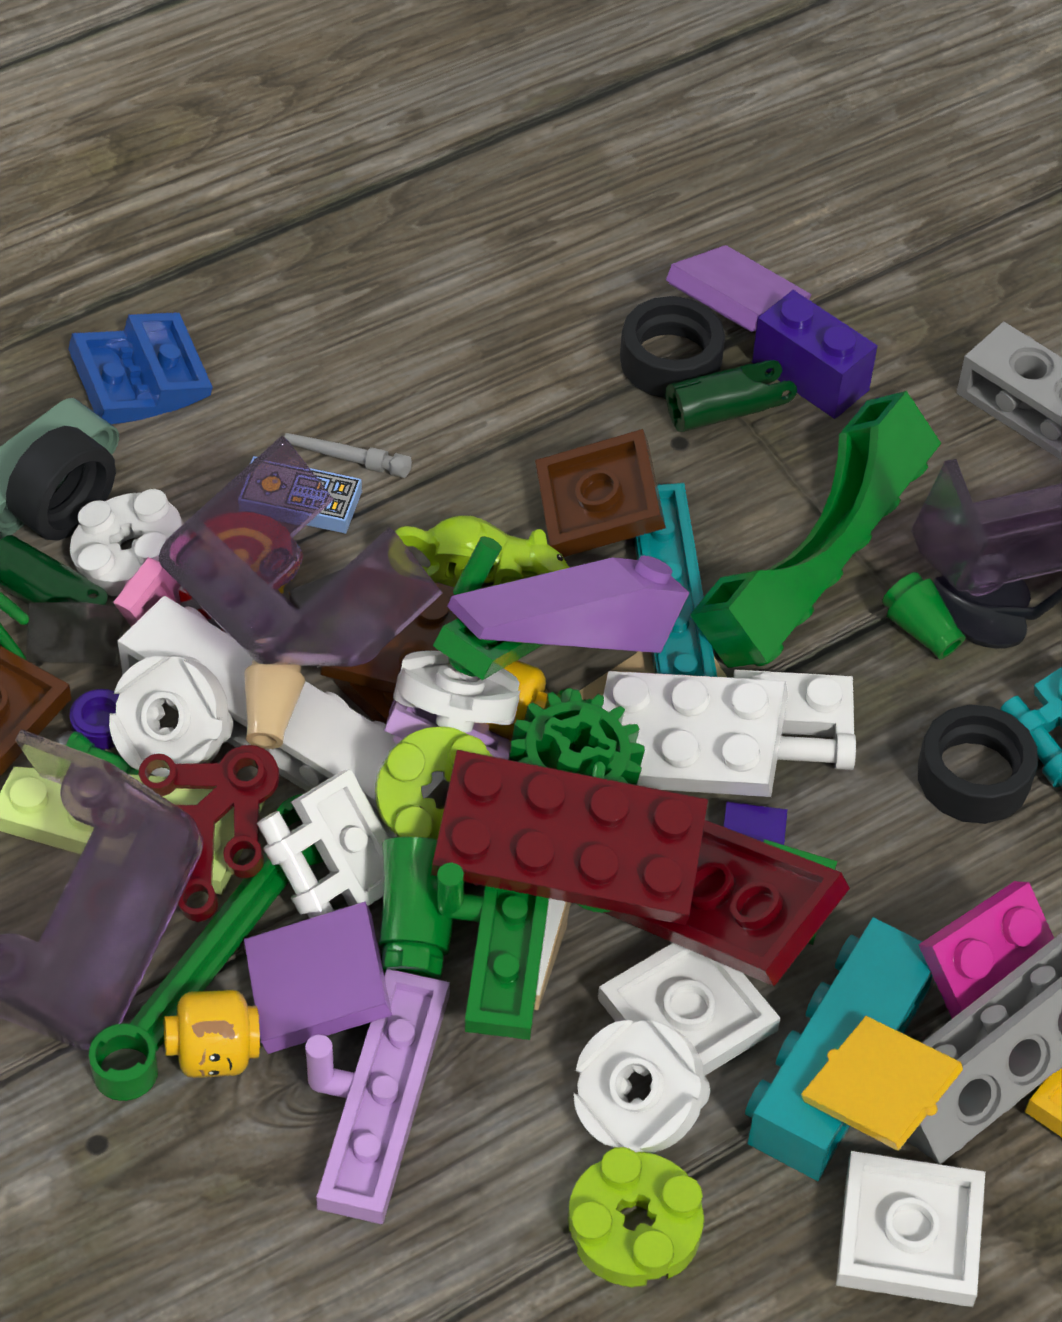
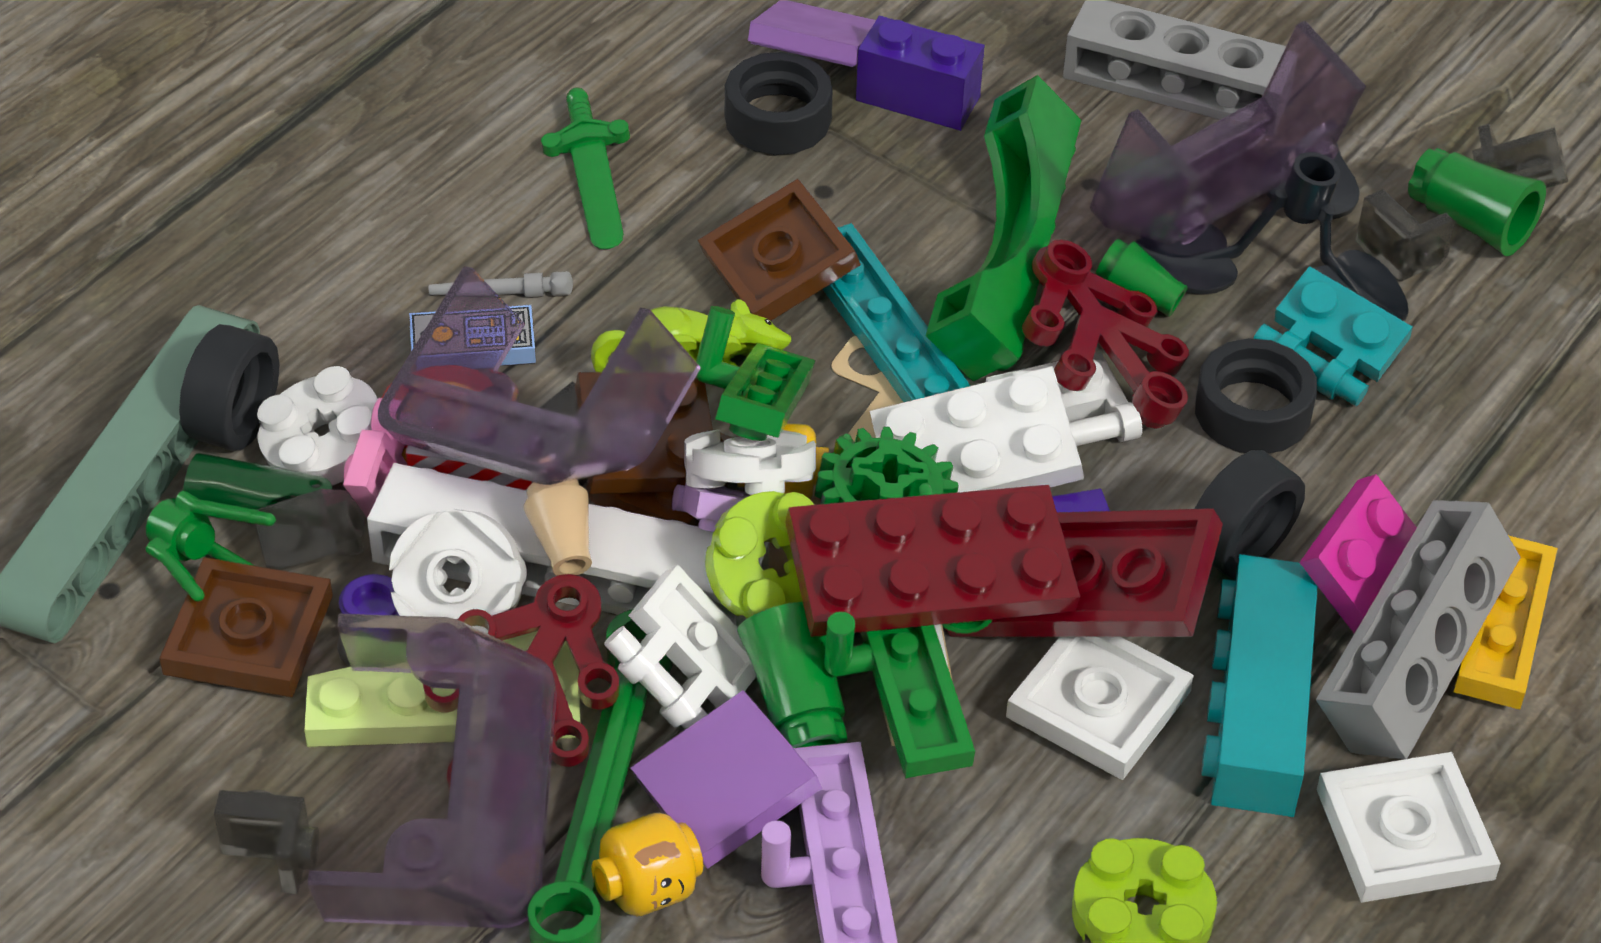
camera: 20 degrees left, 5 degrees down
blue slope [68,313,213,424] -> none
medium lavender wedge [447,555,689,653] -> none
white plate [573,1019,710,1154] -> none
dark green piece [666,360,797,432] -> none
yellow piece [801,1016,963,1151] -> none
none -> green sword [541,87,630,249]
none -> dark red plant [1022,239,1189,429]
none -> black tyre [1194,450,1305,578]

